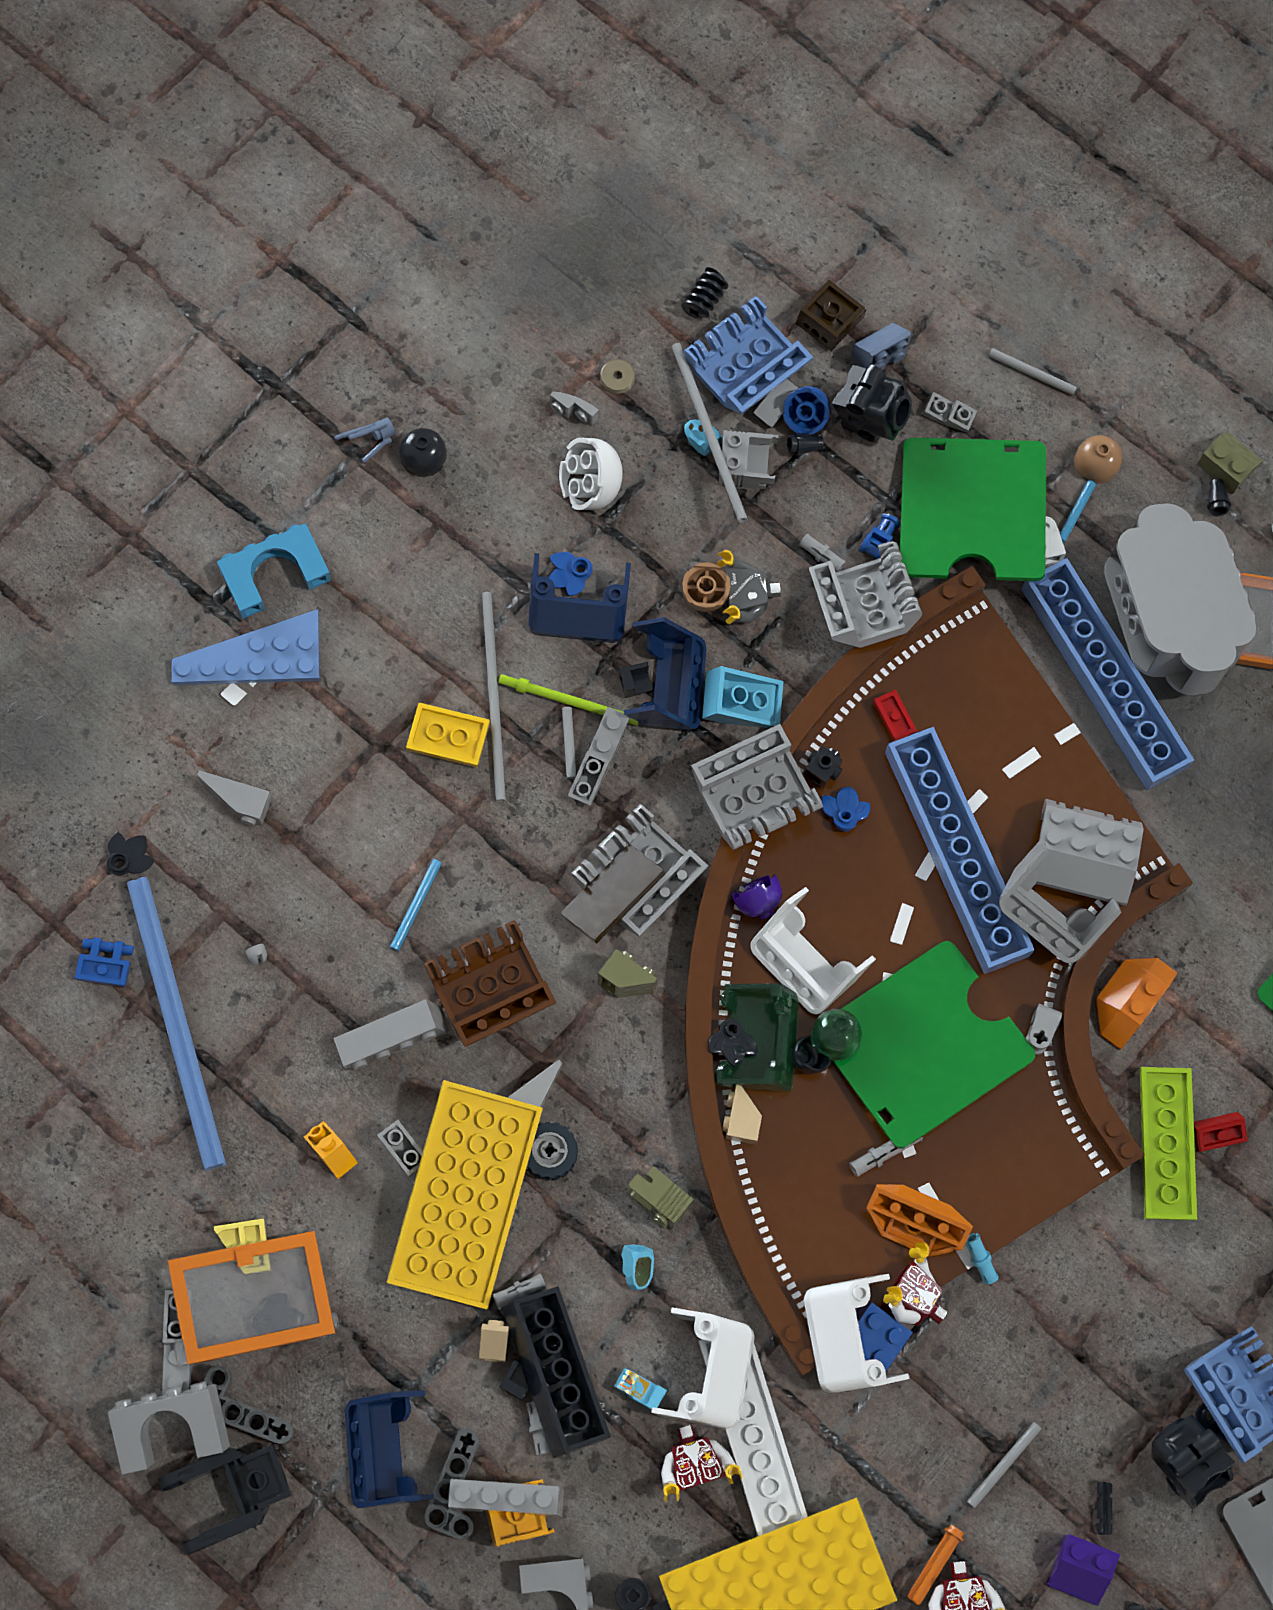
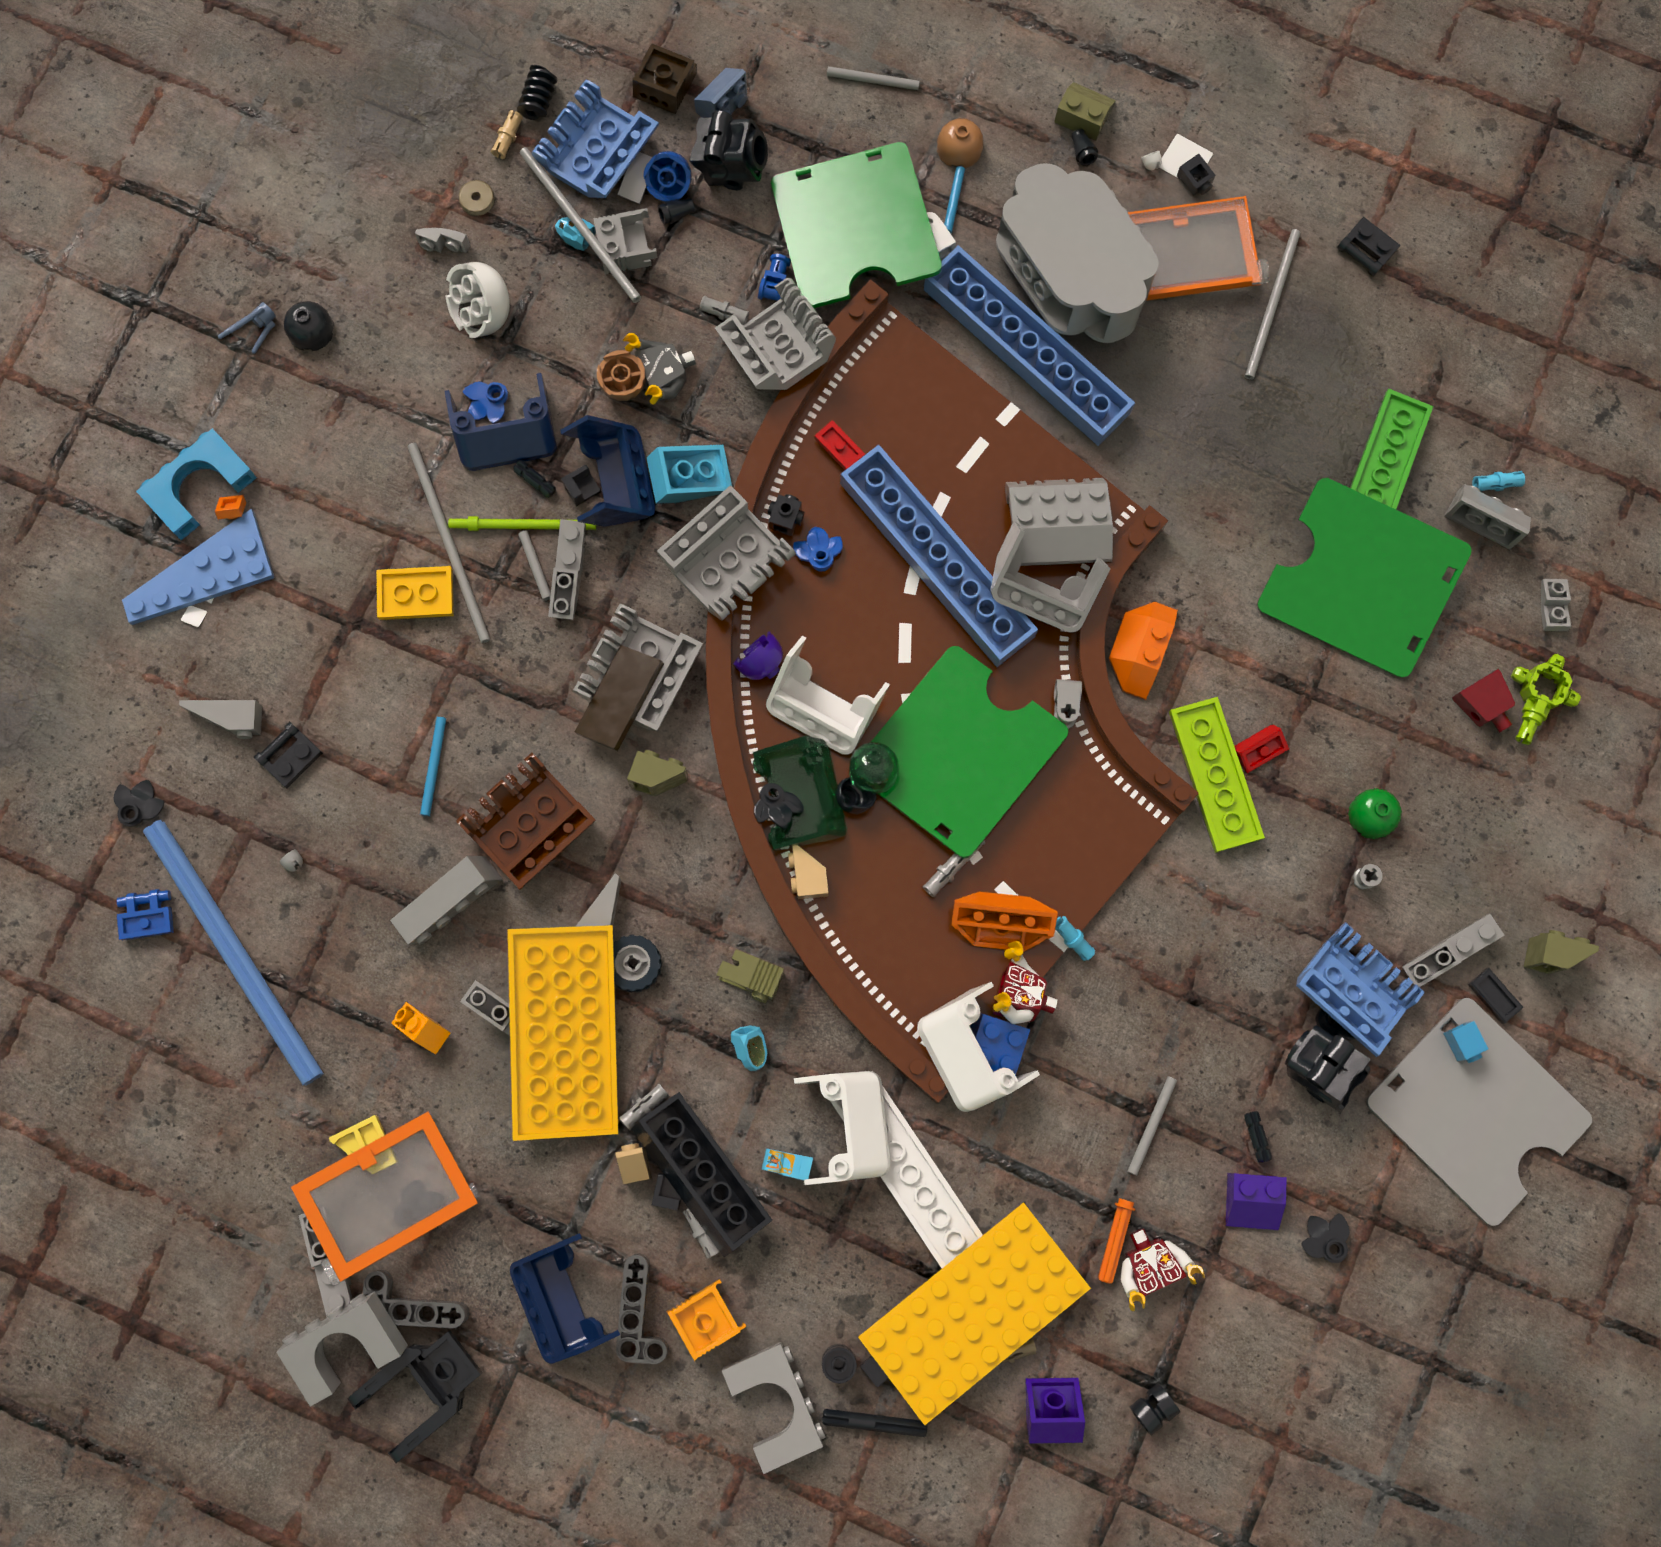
camera: 15 degrees left, 5 degrees up
light grey arch [448,1479,564,1517] -> none
torso [661,1425,743,1502] -> none
light grey slope [922,392,977,432] -> none
none -> orange plate [215,495,246,520]
none -> black plate [254,721,323,788]
none -> tan pin [491,110,523,159]
none -> black axle [513,460,556,498]

